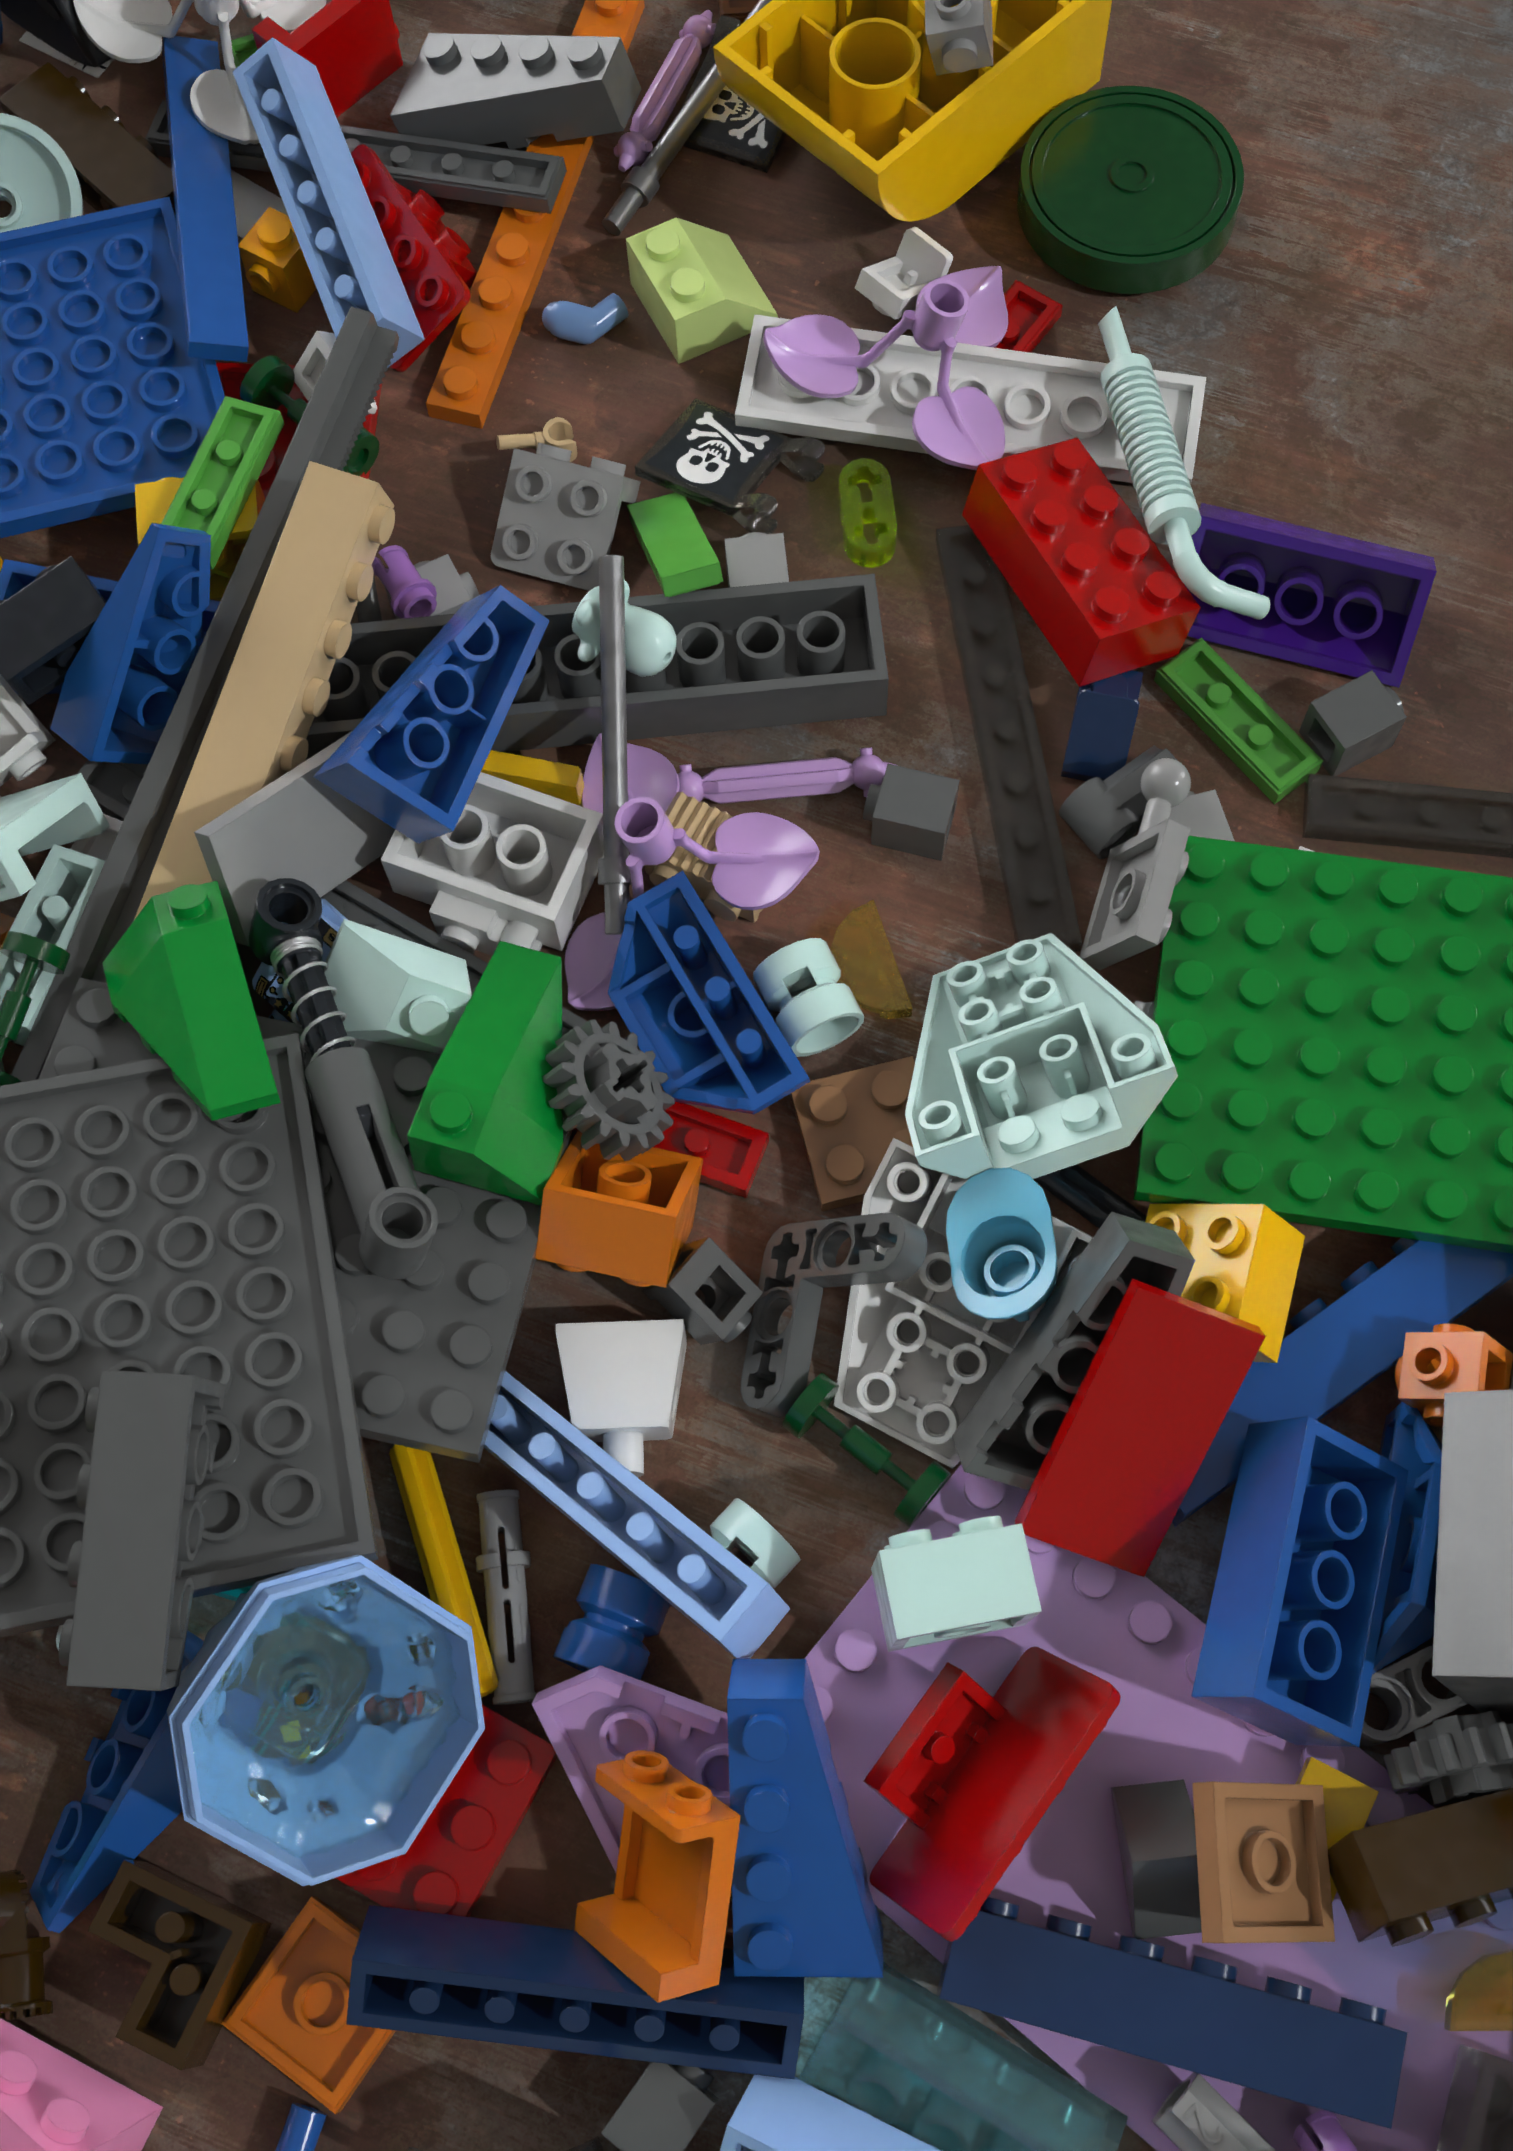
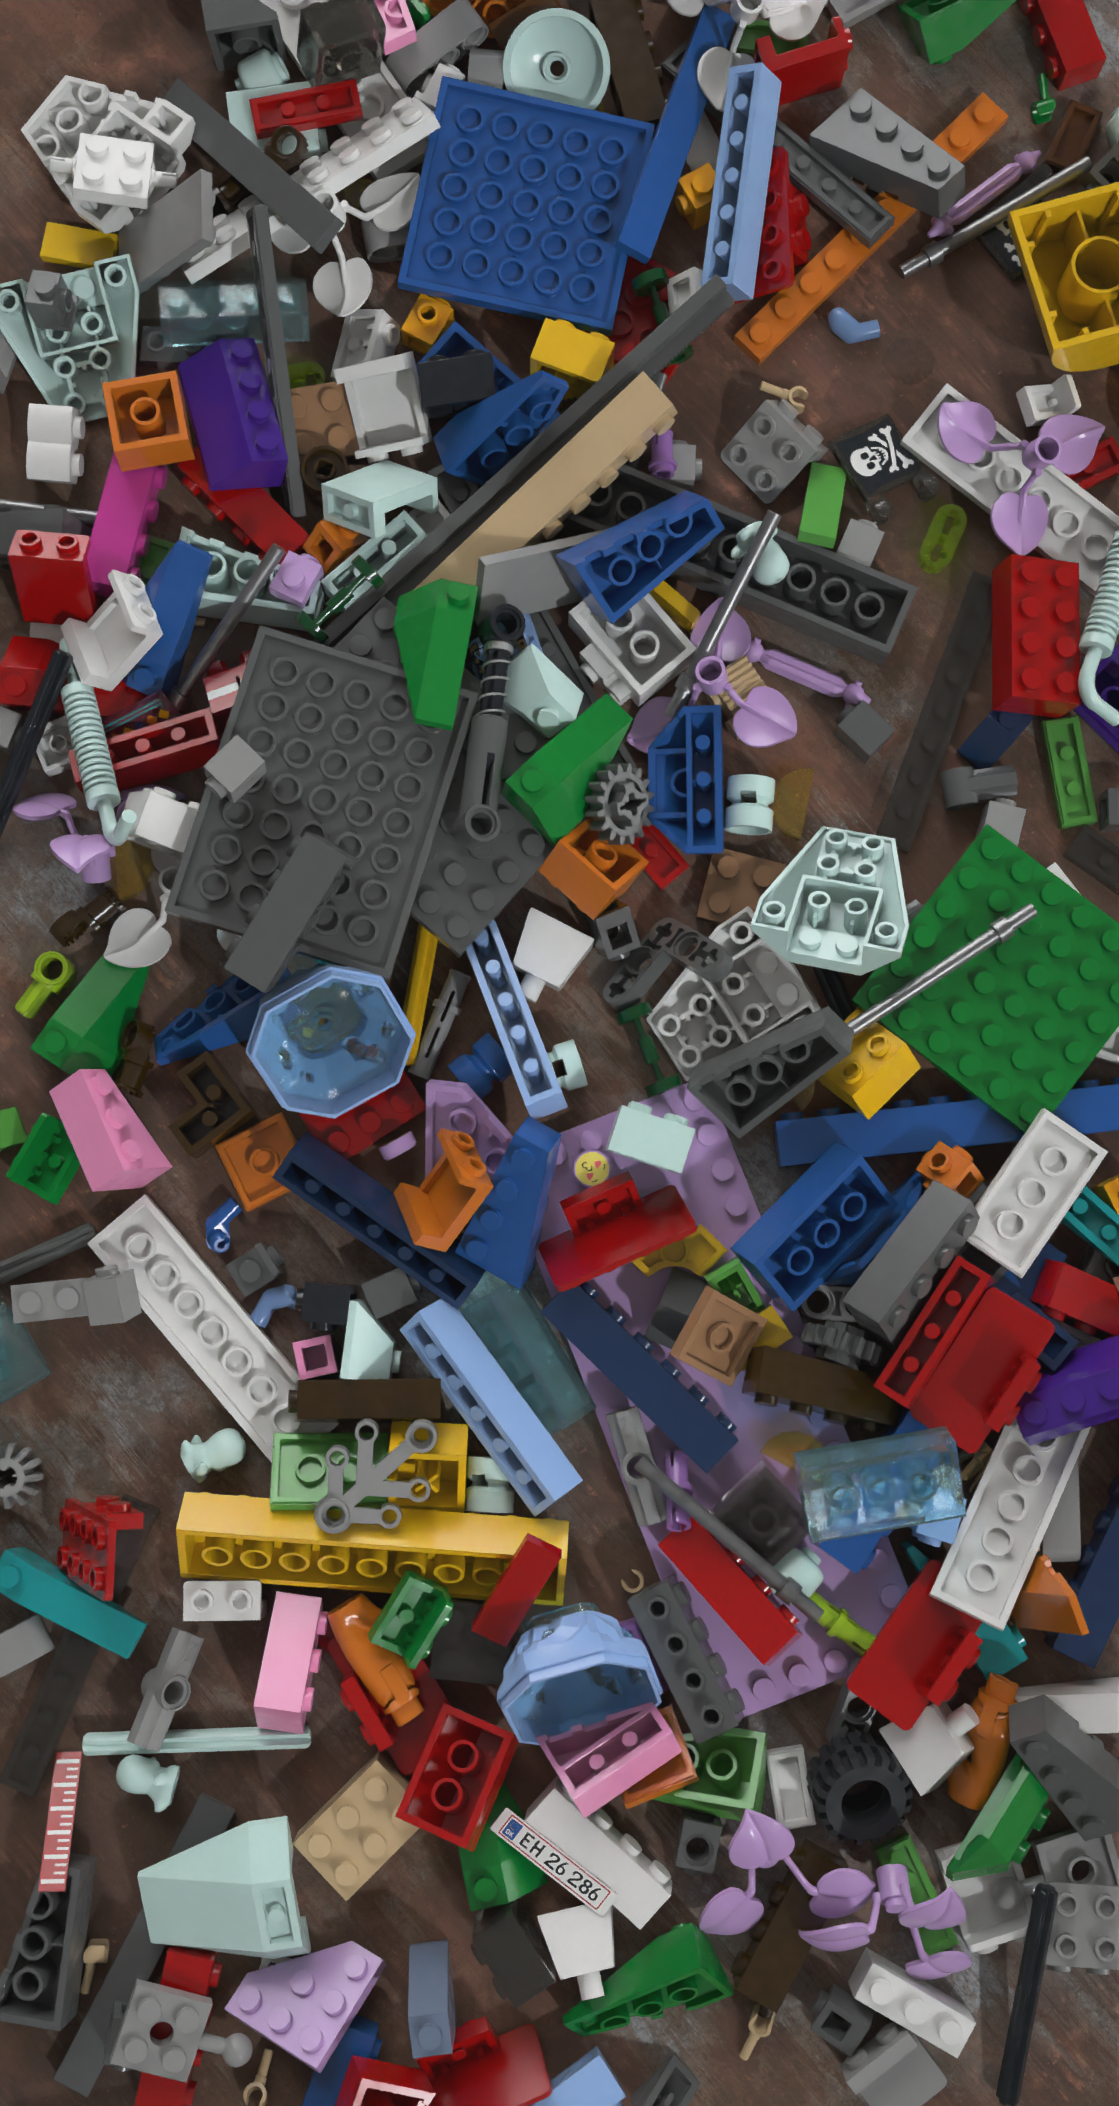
camera: 25 degrees right, 15 degrees up
bright green tile [161,396,284,570] -> none
yellowish green slope [626,217,778,364] -> none
medium azure piece [946,1168,1058,1322] -> none
red tile [1014,1278,1266,1577] -> none
light grey plate [1079,758,1191,970] -> none
none -> lavender tile [378,1131,417,1161]
none -> light yellow tile [573,1150,611,1188]
none -> yellow tile [631,1224,728,1278]
none -> bright green slope [704,1256,766,1313]
none -> flat silver bar [846,903,1038,1037]

